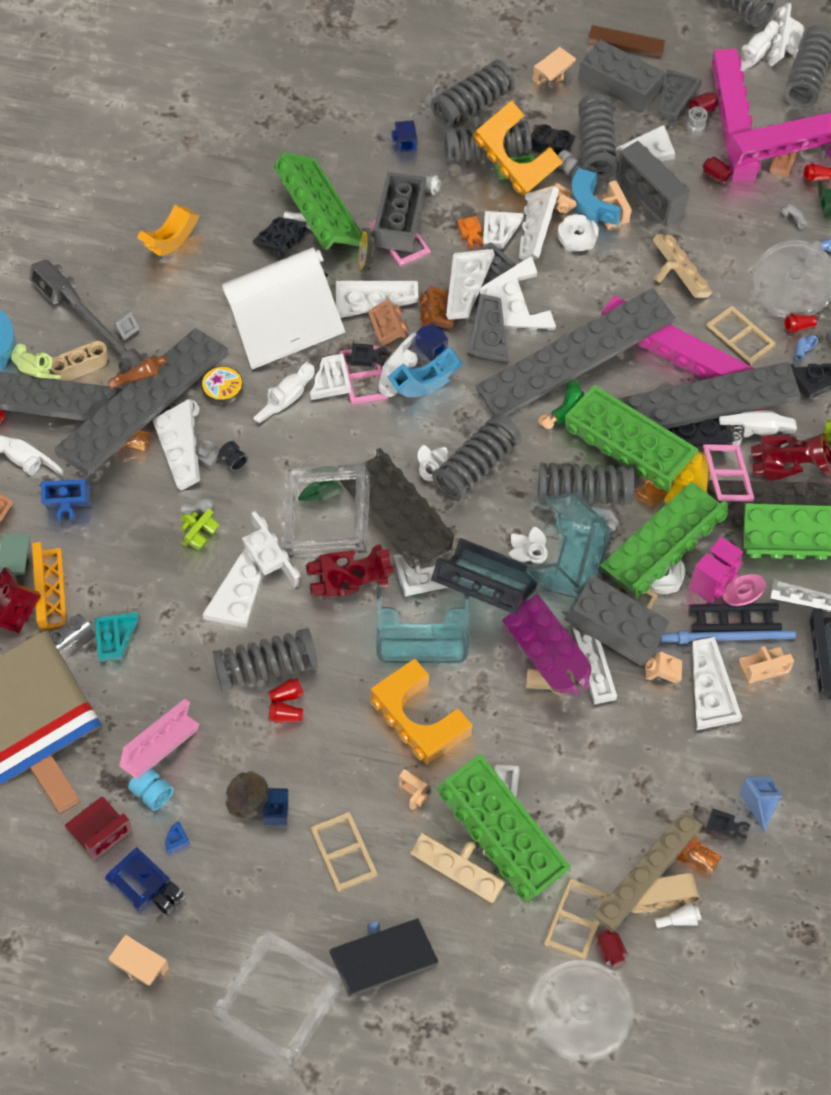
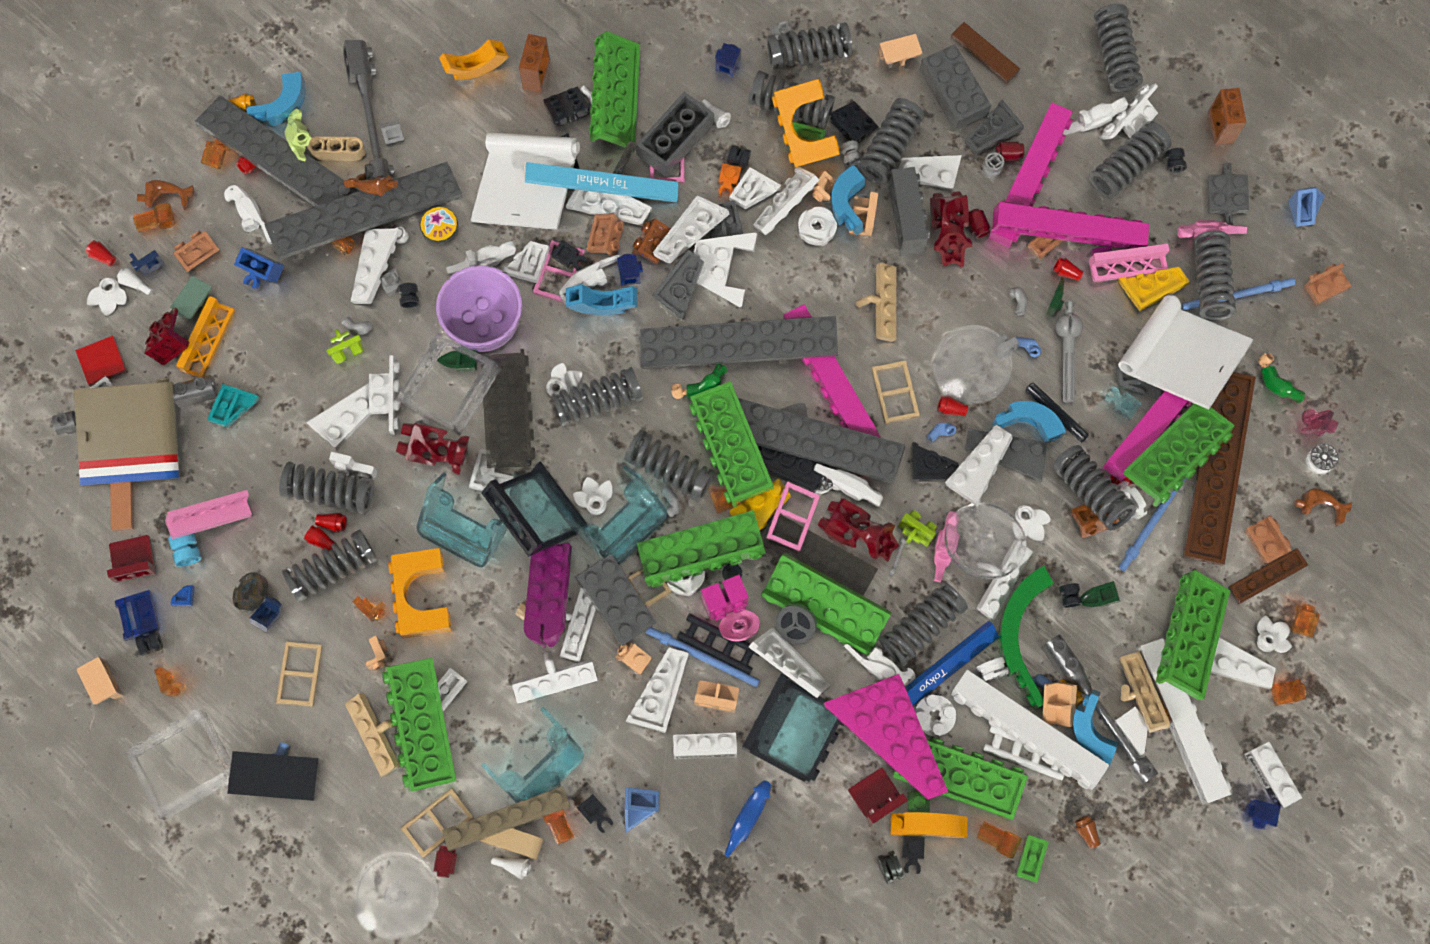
camera: 30 degrees right, 15 degrees up
none -> clear orange bracket [154,667,186,697]
none -> dark grey piece [282,529,378,603]
none -> white plate [329,452,377,479]
none -> clear orange bracket [352,596,387,622]
none -> lavender piece [436,266,522,352]
none -> clear light blue windscreen [481,707,584,803]
none -> white plate [512,652,598,703]
none -> dark orange window [519,34,550,93]
none -> medium azure tile [524,162,678,202]
none -> white brick [673,733,737,759]
none -> black tile [722,564,742,580]
none -> black wheel [727,144,751,168]
none -> dark grey tile [776,603,817,644]
none -> dark red hips [930,191,972,267]

